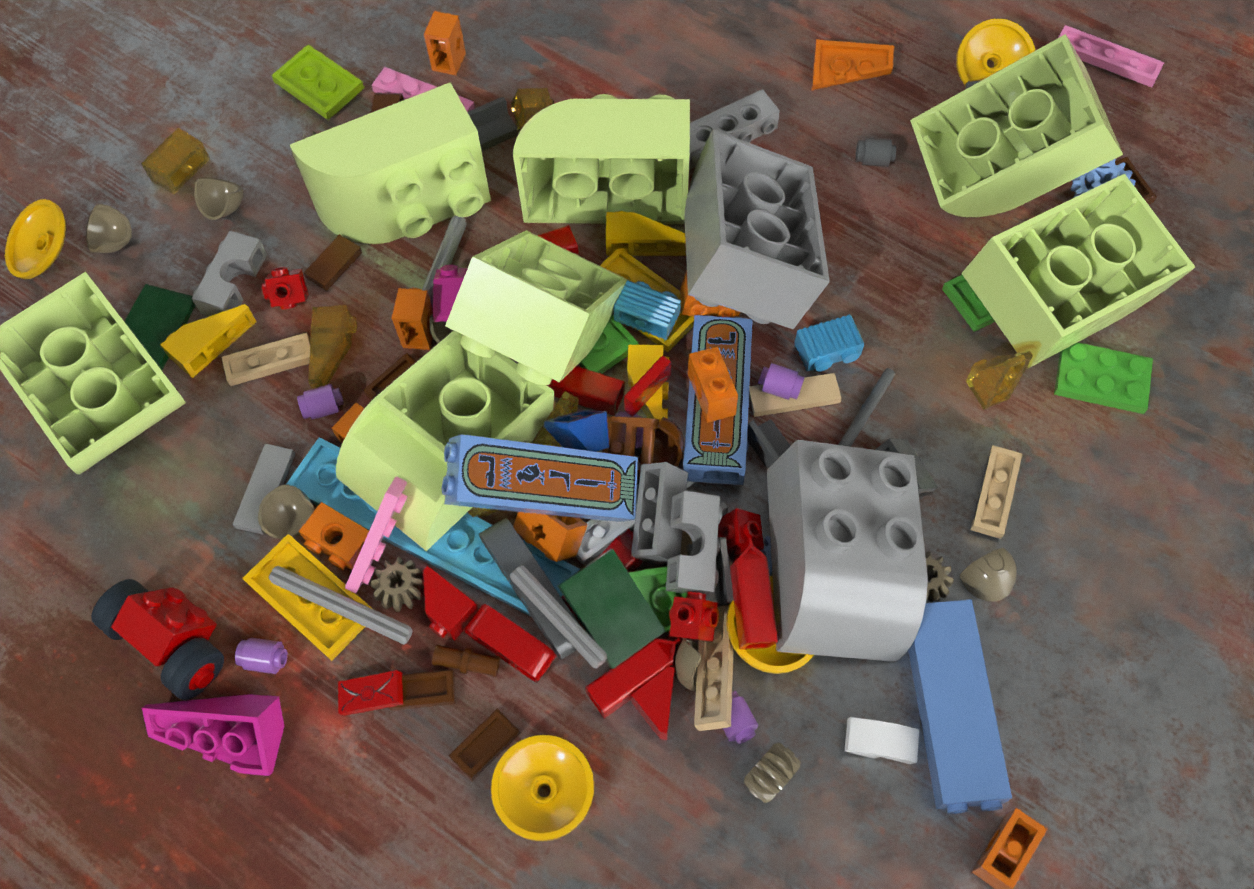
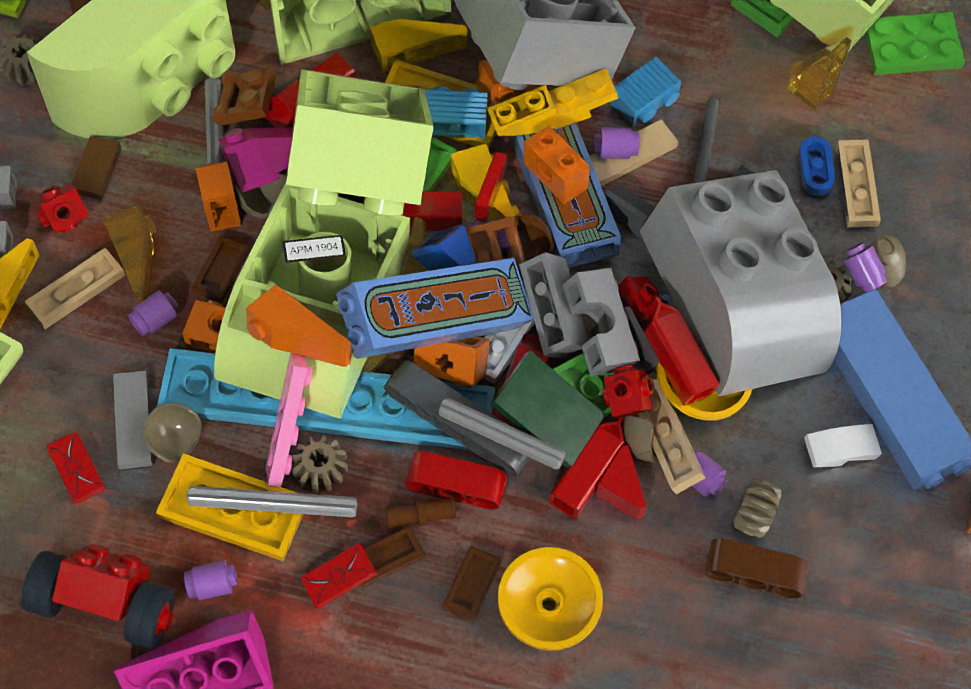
camera: 25 degrees left, 0 degrees up
orange brick [299,502,369,570] -> none
red slope [423,566,478,641] -> none
none -> red tile [46,431,106,505]
none -> dark orange plate [211,67,277,125]
none -> orange slope [246,285,351,367]
none -> white sticker [283,235,346,263]
none -> yellow slope [487,68,618,136]
none -> reddish brown beam [704,538,809,599]
none -> blue plate [798,136,835,196]
none -> medium lavender brick [843,242,887,293]

